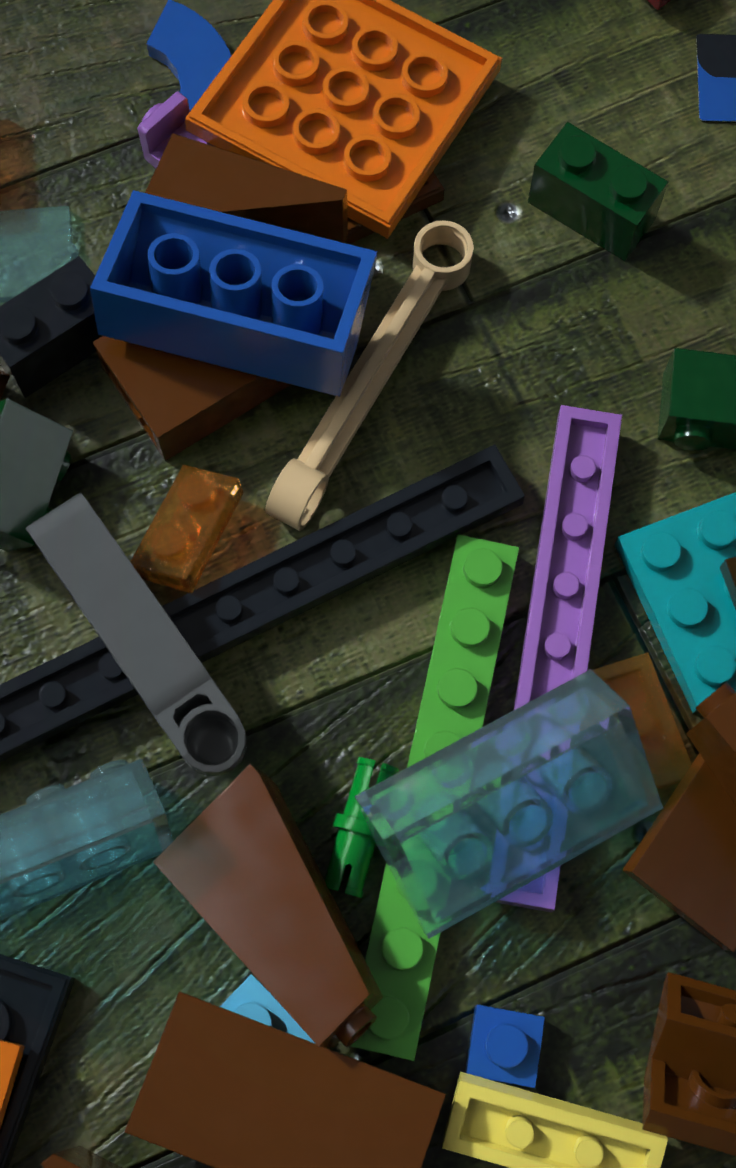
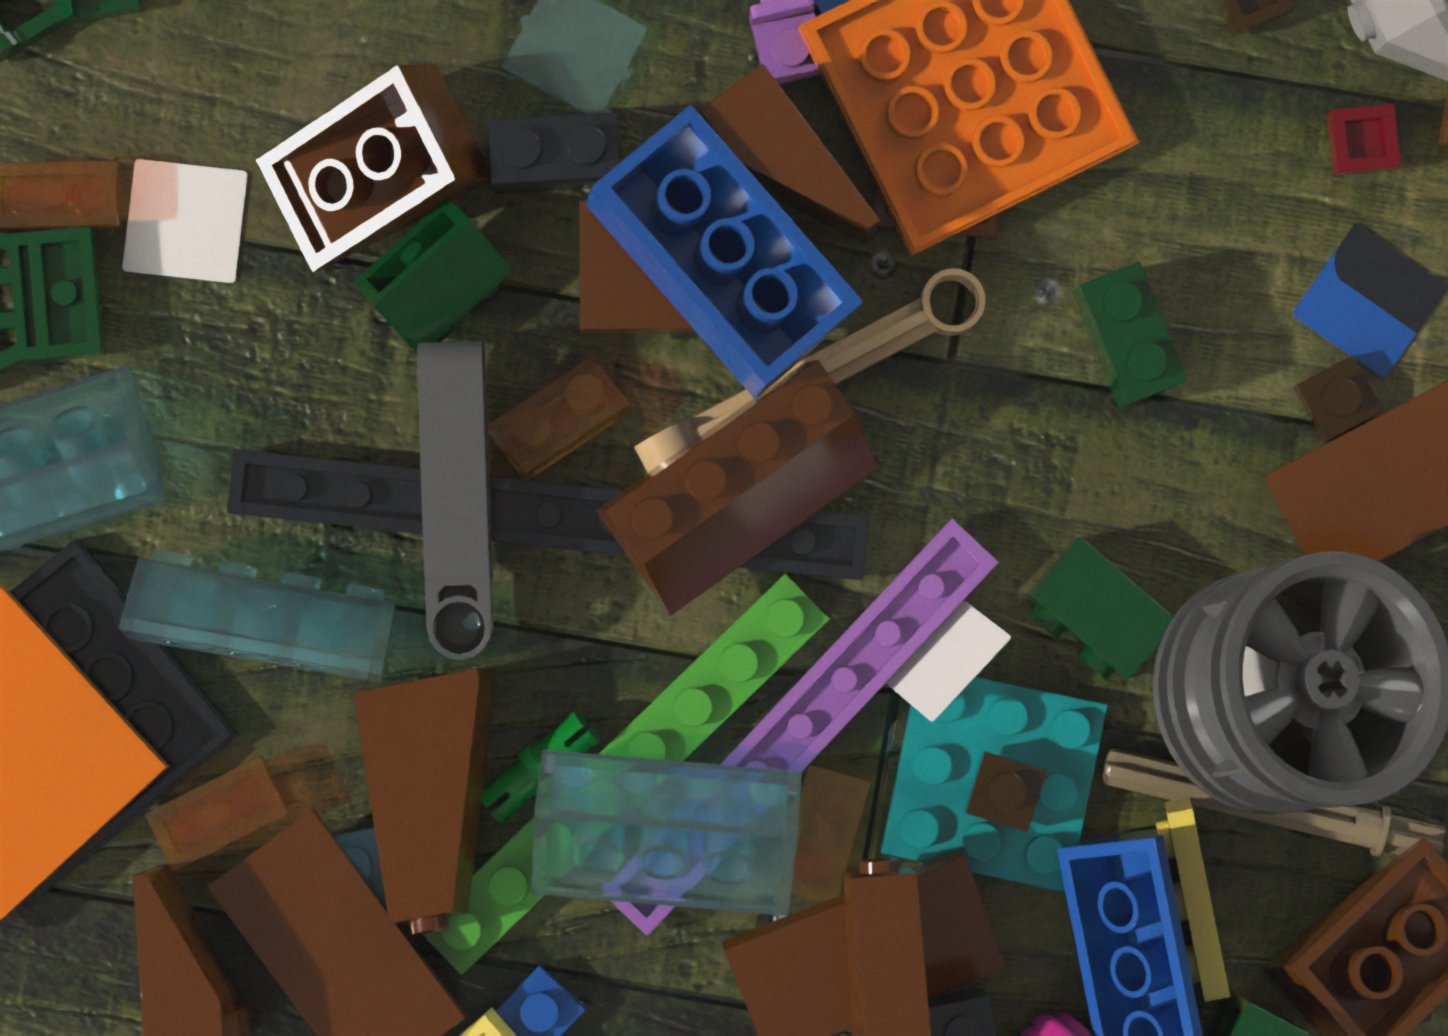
camera: 30 degrees right, 15 degrees up
none -> clear orange plate [145,755,291,872]
none -> reddish brown slope [596,360,878,616]
none -> white sticker [886,600,1011,721]

